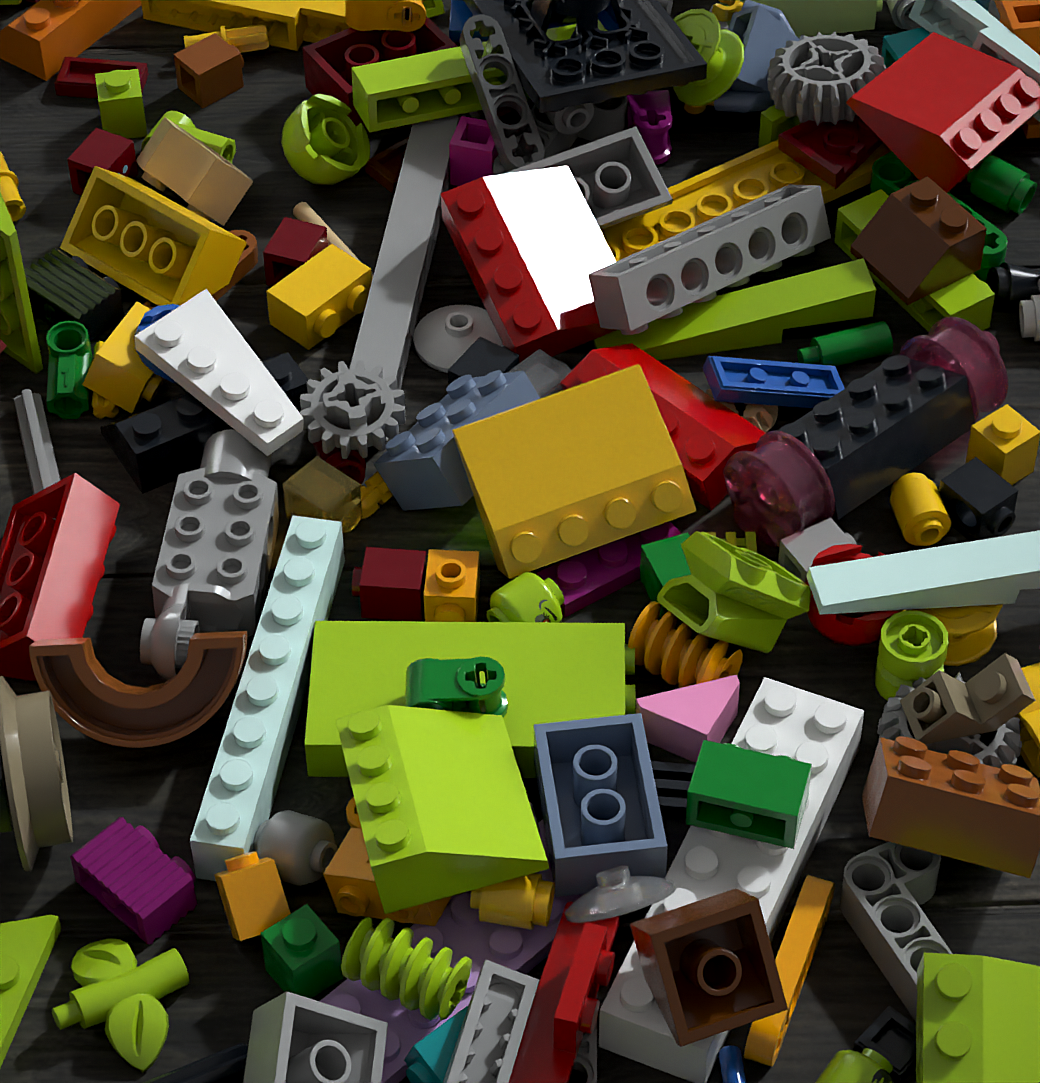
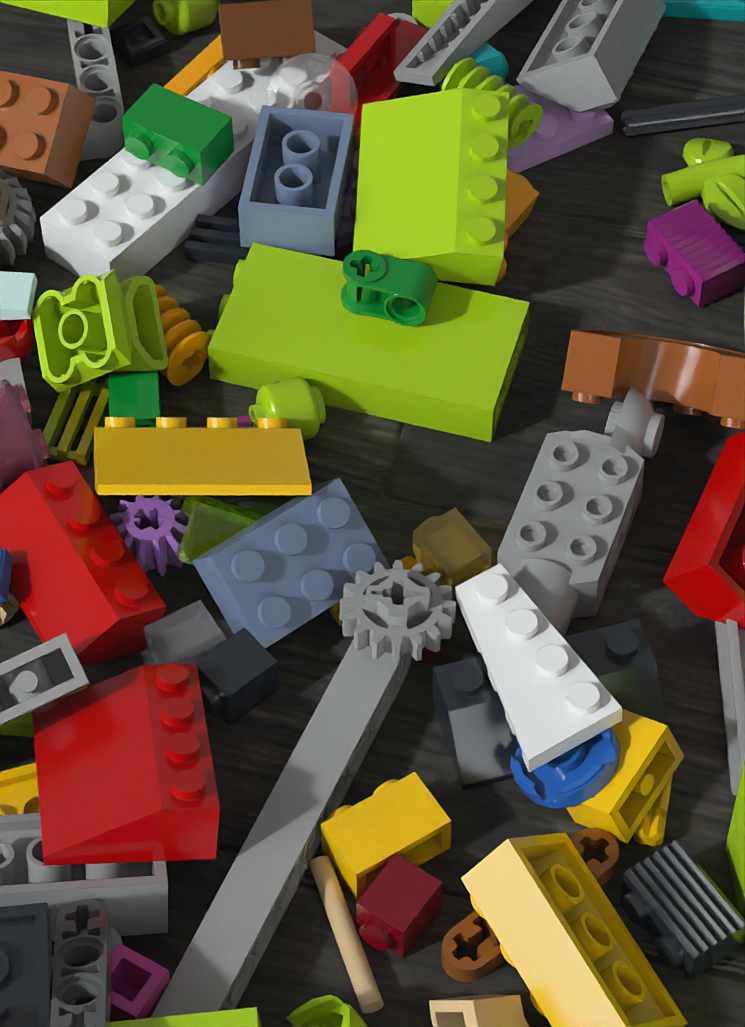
camera: 165 degrees left, 5 degrees up
green piece [46,321,93,419] -> none
light aqua brick [190,515,345,881] -> none
light orange brick [214,851,291,941] -> none
light grey head [253,810,338,888] -> none
green brick [261,904,343,999] -> none
dark red brick [352,547,427,622] -> none
white dish [413,305,504,373] -> none
light orange brick [424,549,480,622] -> none
bright pink slope [636,675,740,763] -> none

